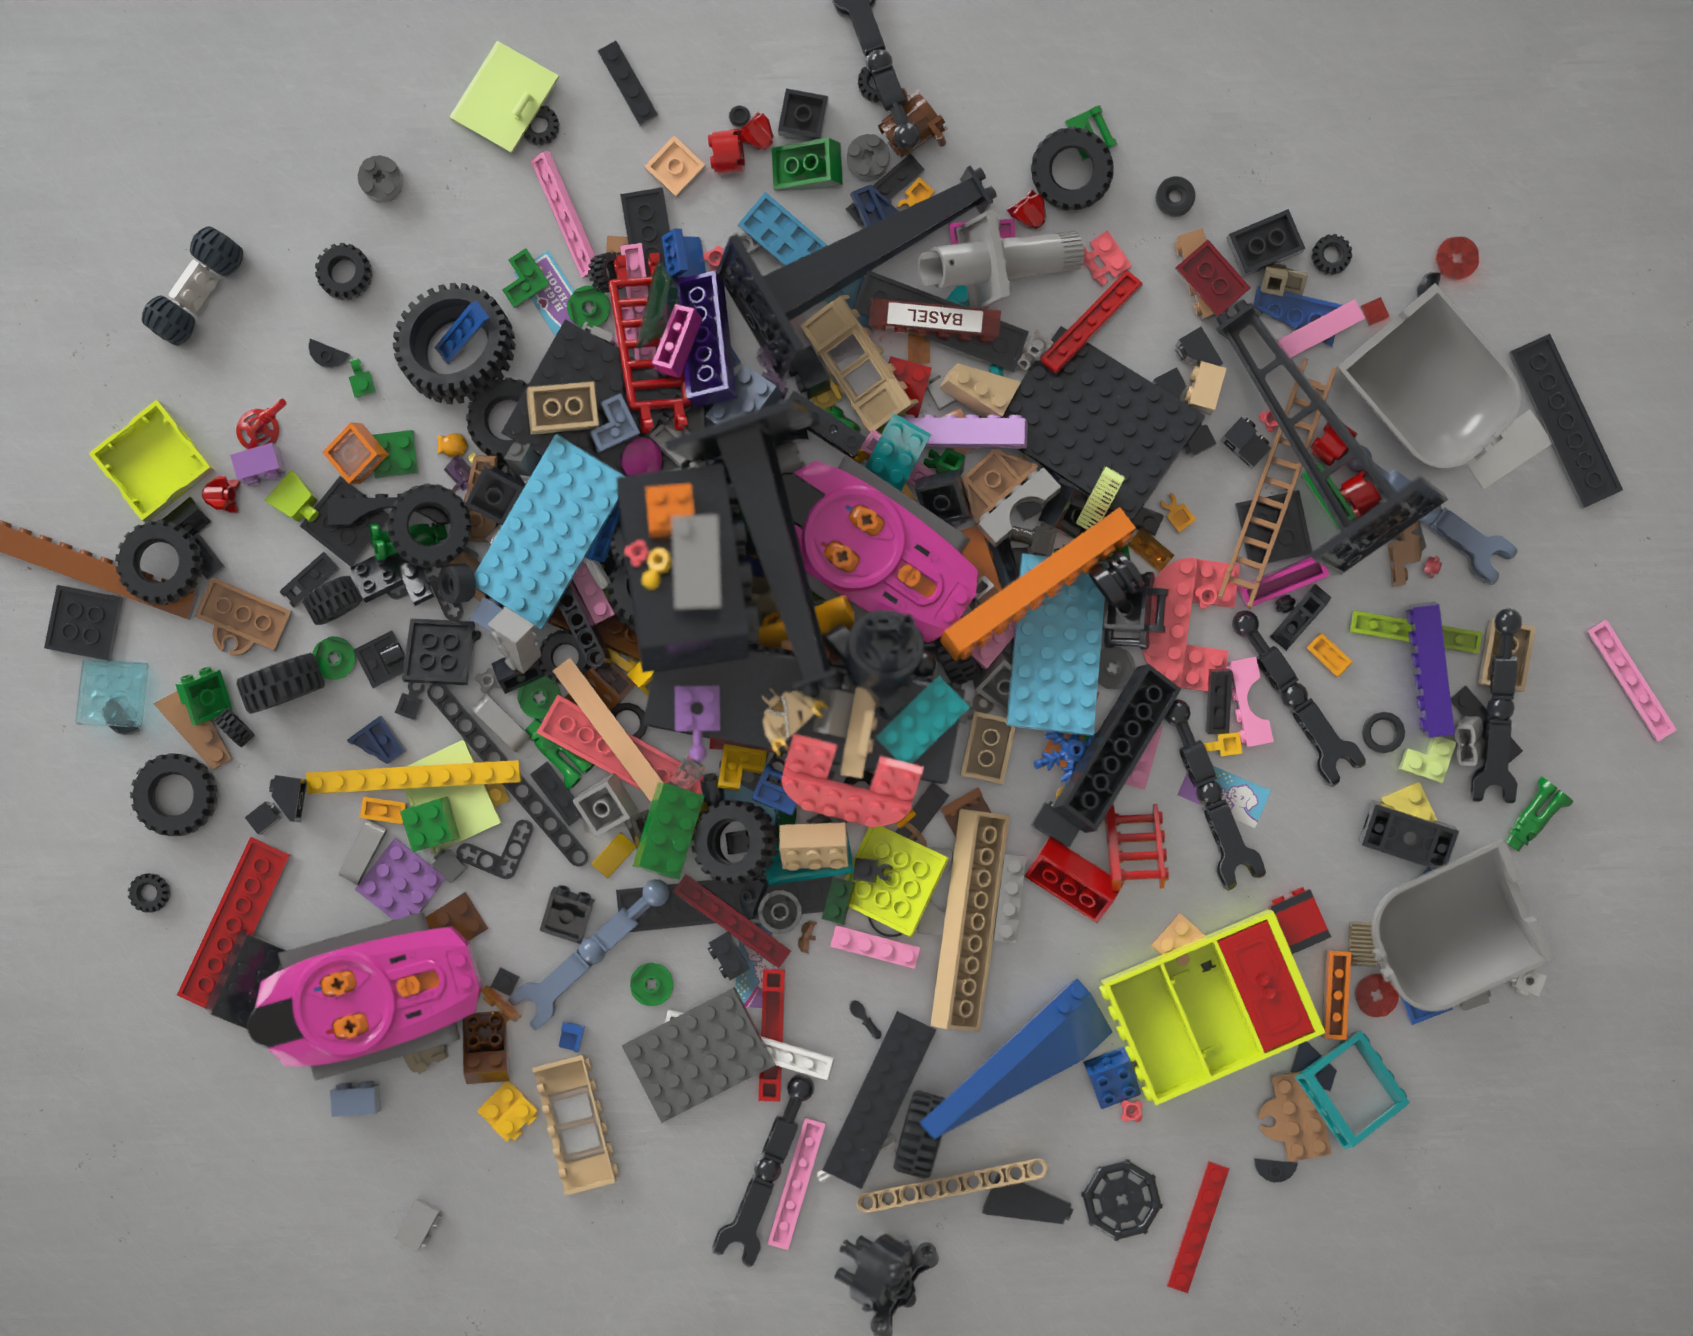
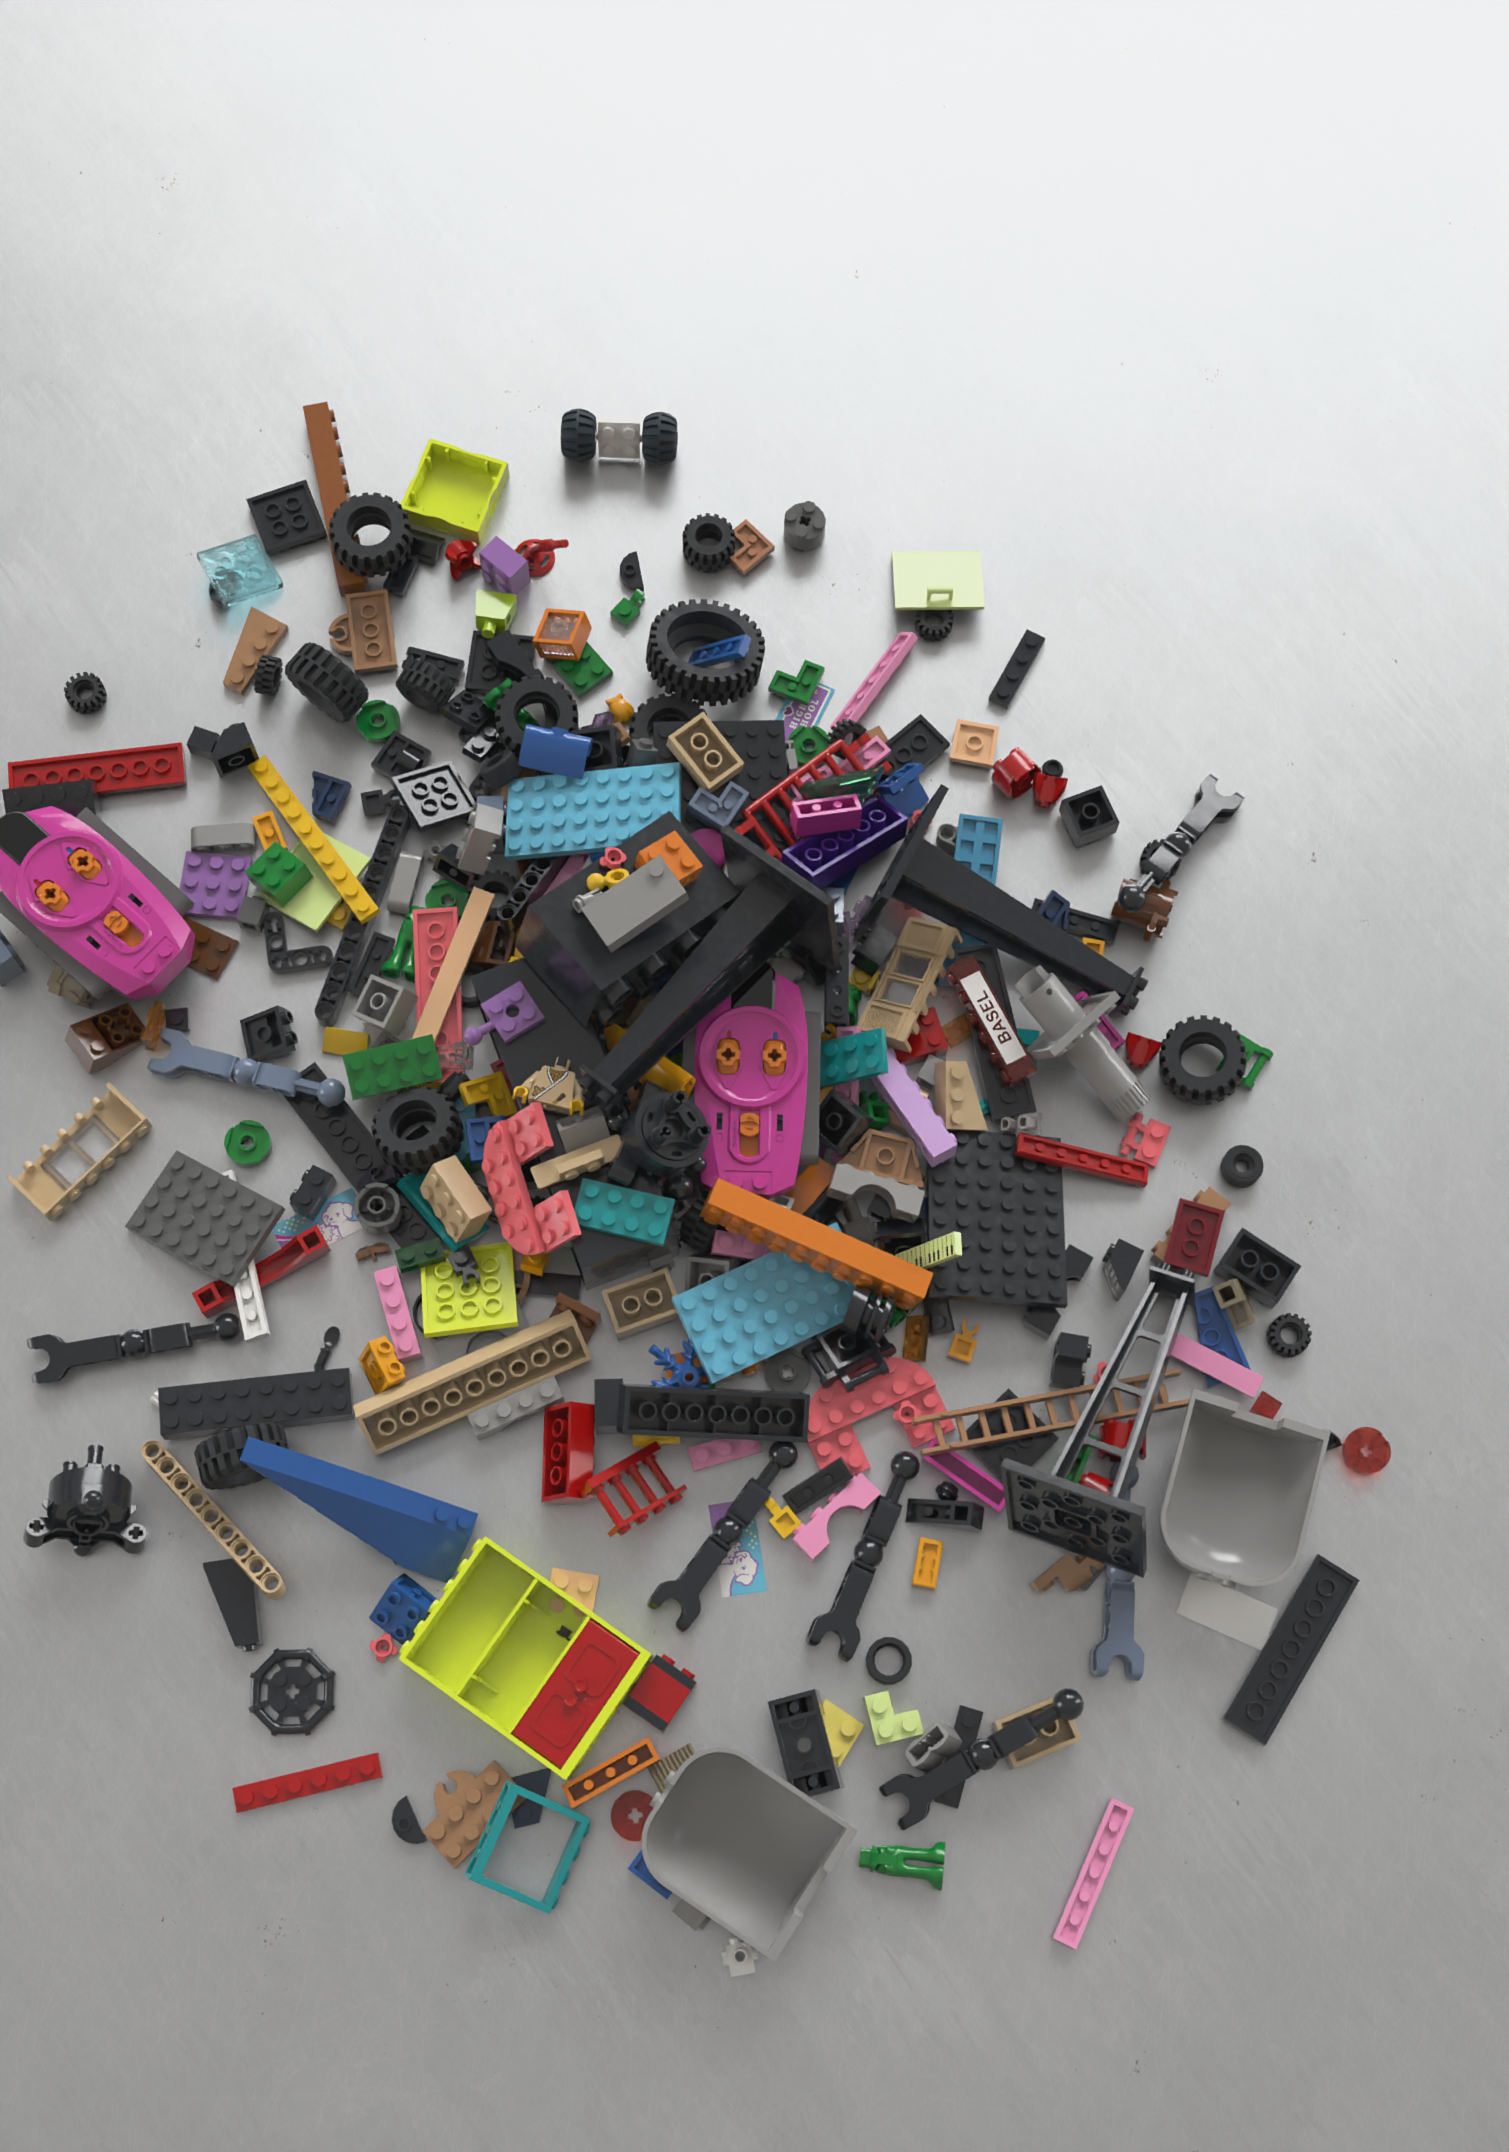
camera: 50 degrees right, 15 degrees down
black tyre [130,753,218,836] -> none
green plate [175,667,233,726] -> none
yellow plate [477,1081,539,1142] -> none
blue panel [559,1021,586,1053] -> none
dark red plate [673,874,791,969] -> none
bright pink plate [767,1117,826,1250] -> none
green slope [772,137,843,191] -> none
dark grey brick [847,134,890,181] -> none
dark tan plate [972,693,994,714] -> none
tan brick [1184,361,1227,415] -> none
lime plate [1349,610,1483,654] -> none
dark purple brick [1406,601,1455,738] -> none
coral plate [1424,556,1442,578] -> none
none -> light orange plate [358,1336,405,1395]
none -> blue panel [518,724,593,780]
none -> light grey pin [573,888,603,913]
none -> nougat plate [730,519,775,575]

